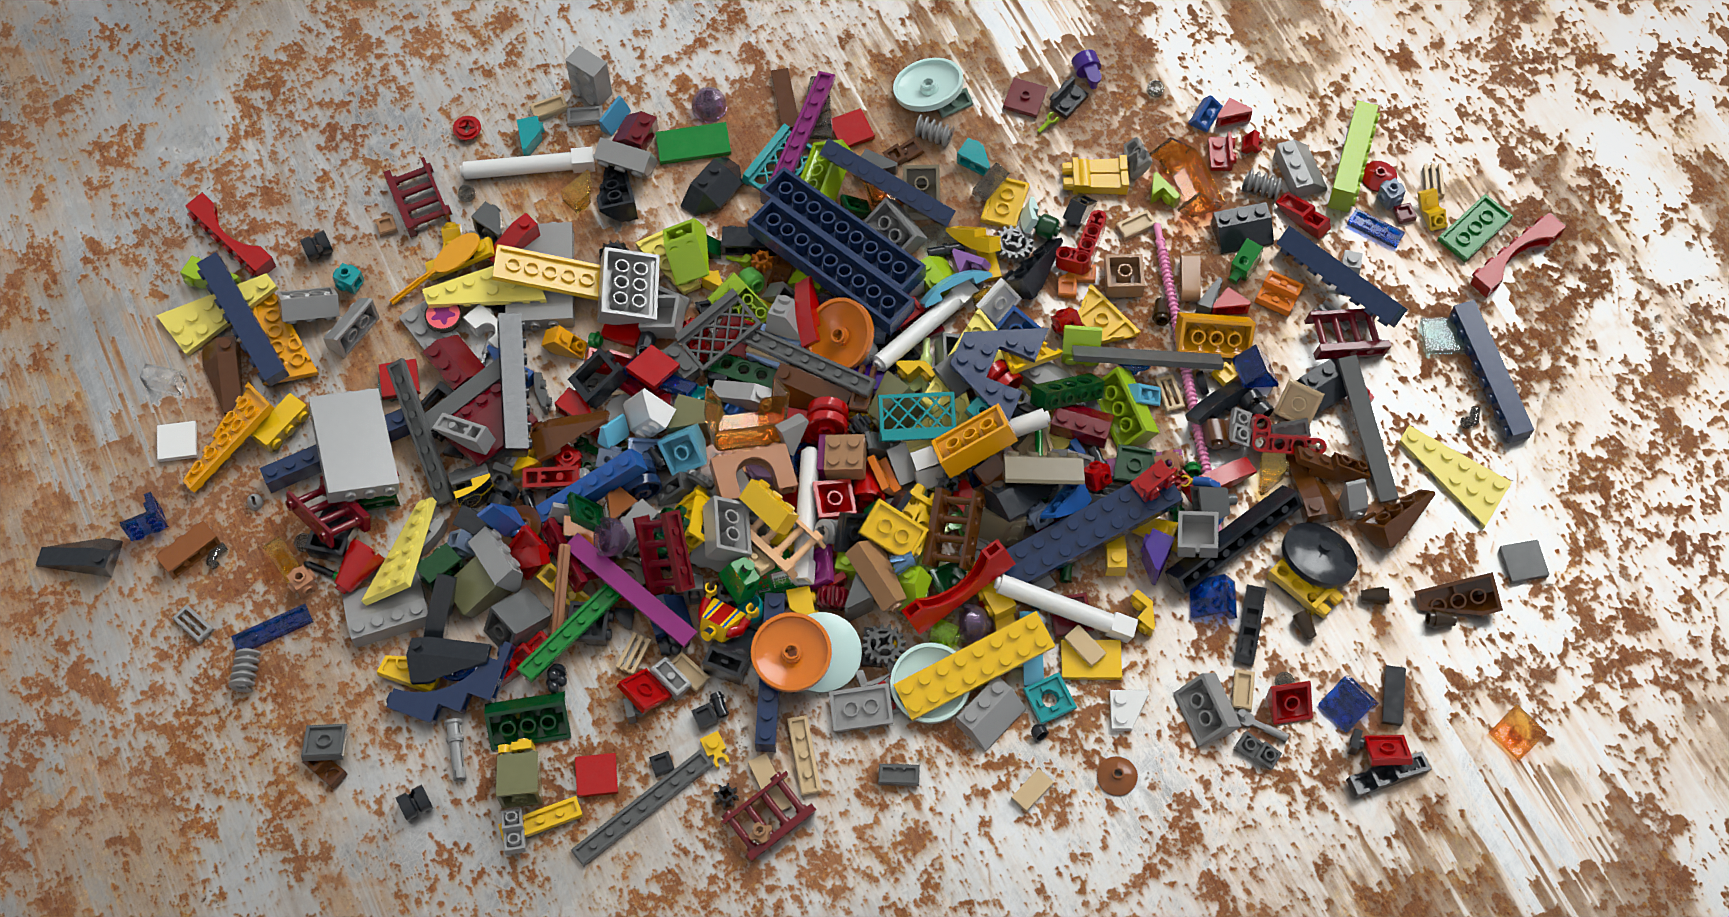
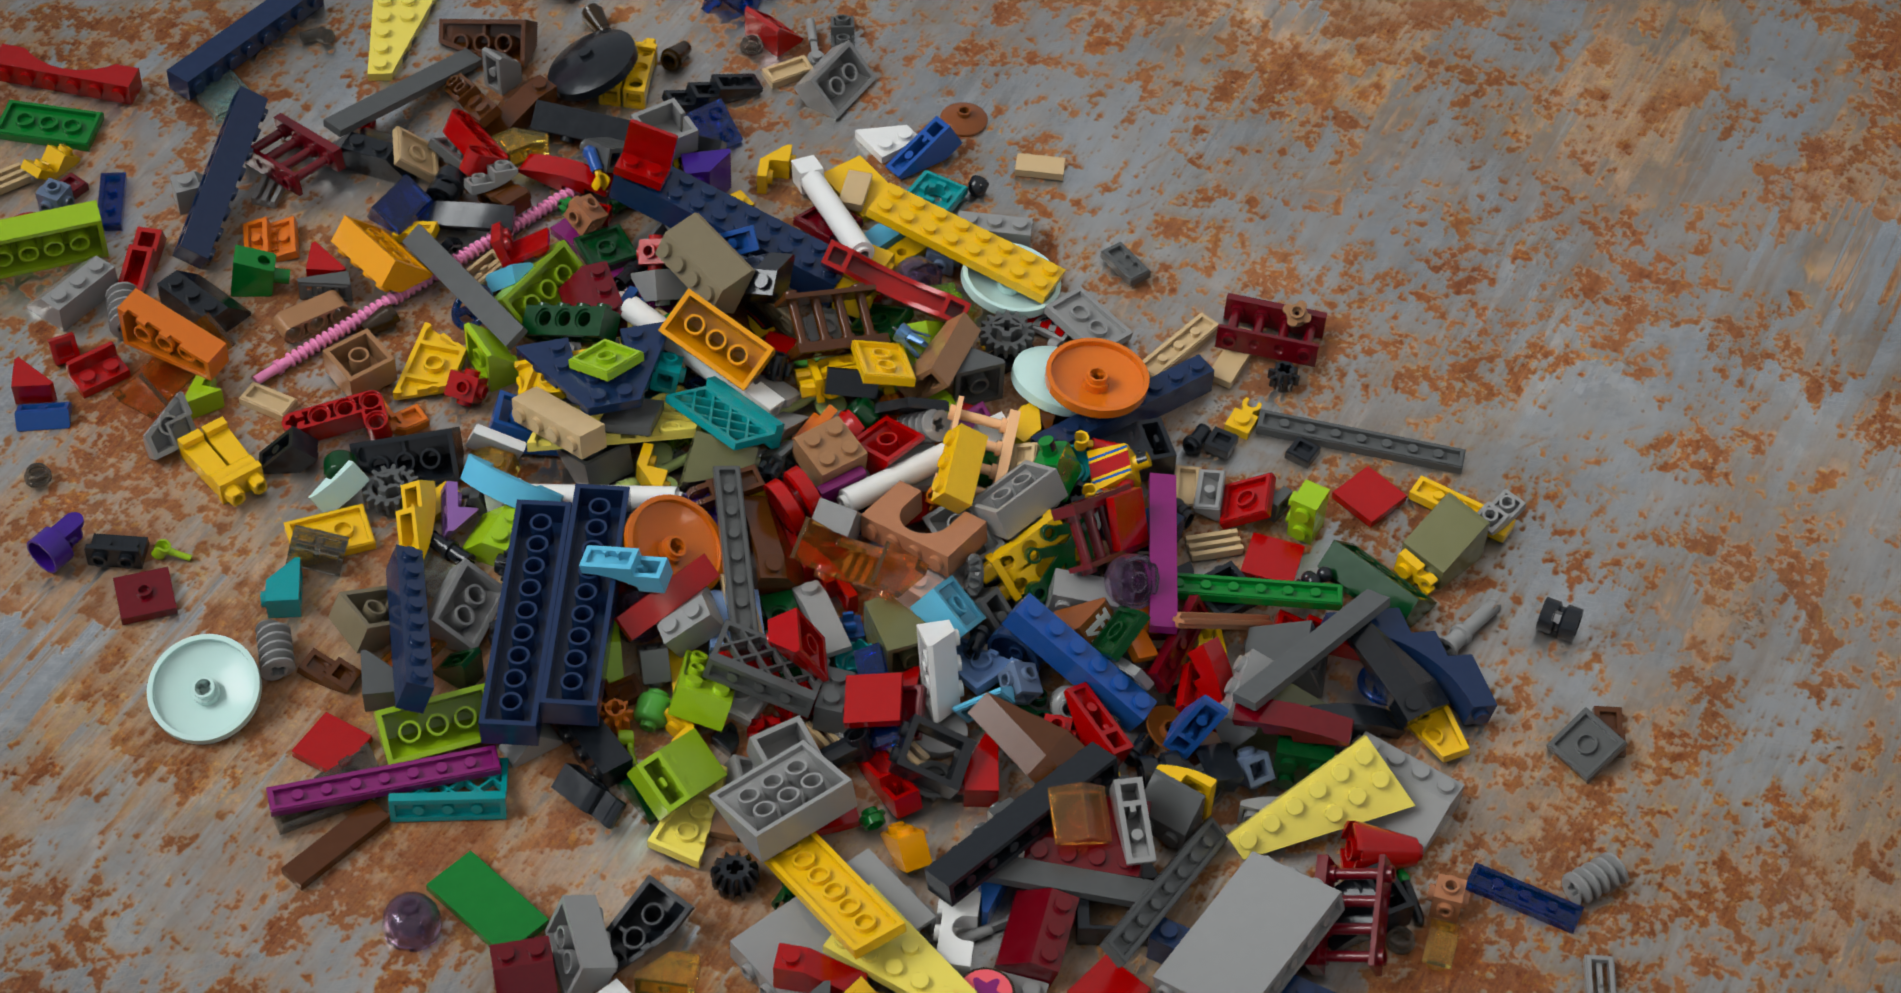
camera: 130 degrees left, 15 degrees down
black wedge [680,156,742,216] -> none
dark red gear [816,585,849,611] -> none
none -> orange wedge [117,288,229,381]
none -> red bracket [490,221,550,268]
none -> tan brick [512,386,607,459]
none -> black piece [551,763,627,829]
none -> lime tile [568,339,644,381]
none -> medium azure slope [579,545,673,593]
none -> red slope [766,607,829,682]
none -> blue slope [885,116,962,180]
none -> clear orange slope [1048,782,1112,845]
none -> red tile [1106,487,1149,552]
none -> dark red slope [1232,699,1354,747]
none -> dark grey tile [1233,589,1390,711]
none -> red tile [1240,532,1305,581]
none -> lime brick [1285,479,1330,545]

